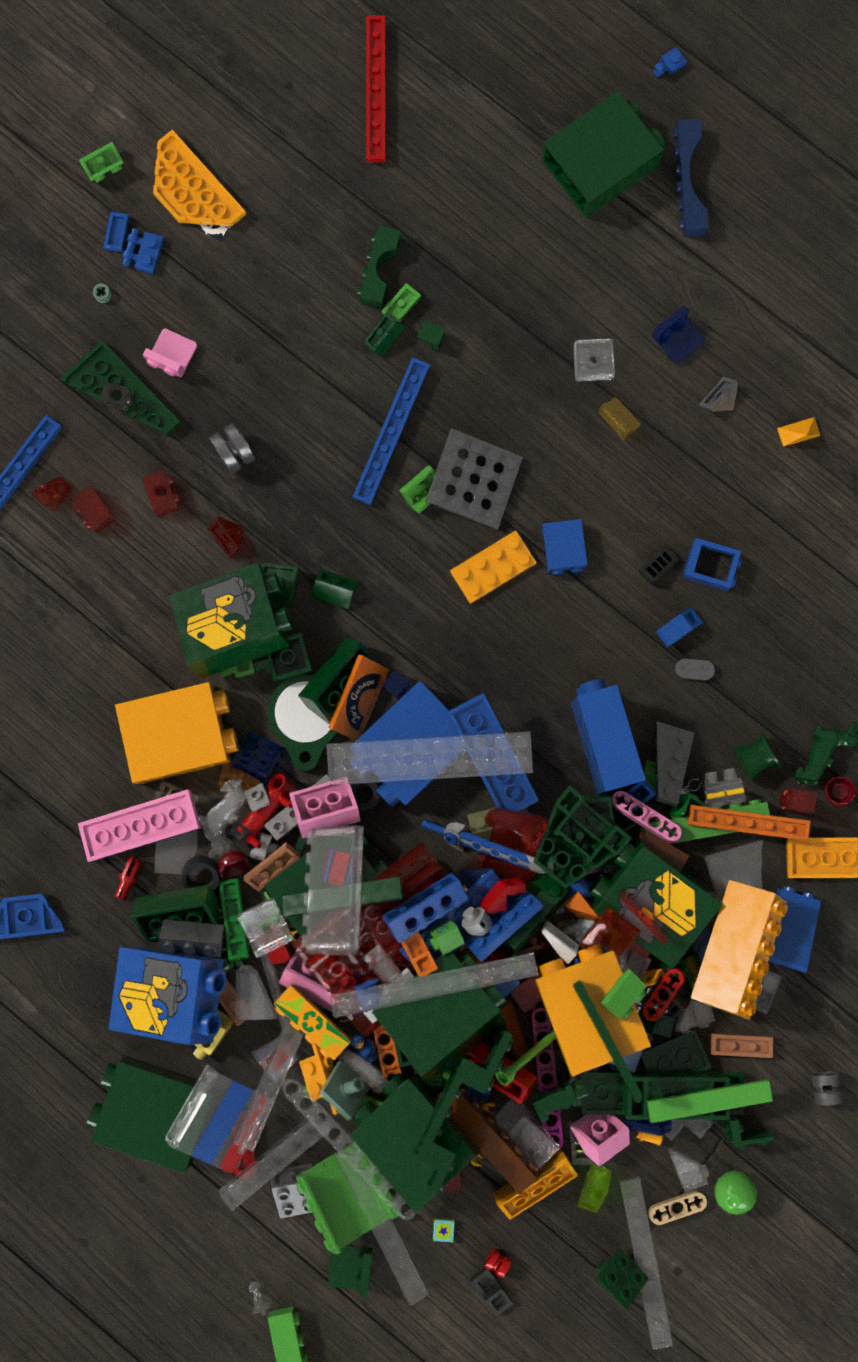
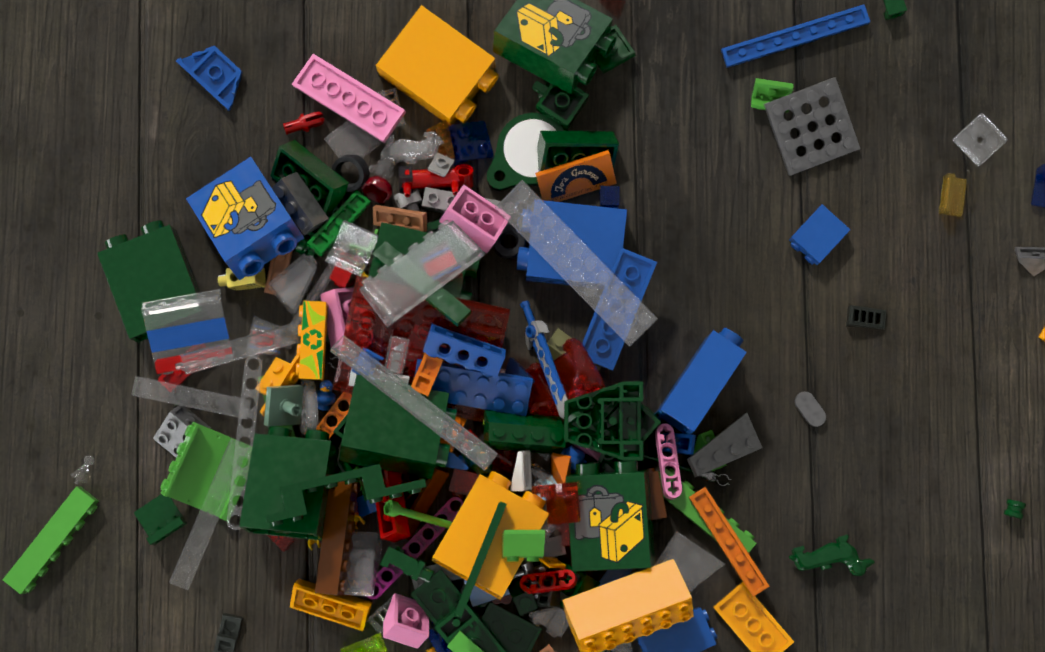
camera: 45 degrees right, 0 degrees up
bright green plate [220,660,255,679] -> none
dark green panel [312,569,358,609] -> none
bright green brick [429,919,465,955] -> none
tile [433,1218,454,1242] -> none
light orange plate [450,530,536,604] -> none
light grey piece [462,907,492,936] -> none
blue plate [464,890,544,962] -> none
red slope [480,878,526,914] -> none
red wheel [484,1248,512,1278] -> none
clear red tile [620,890,669,944] -> none
blue slope [656,607,703,647] -> none
green bracket [670,793,707,816] -> none
blue window [682,538,742,591] -> none
clear hips [702,768,747,808] -> none
dark green hat [732,732,782,781] -> none
clear red brick [779,789,817,815] -> none
dark red hair [825,776,856,807] -> none

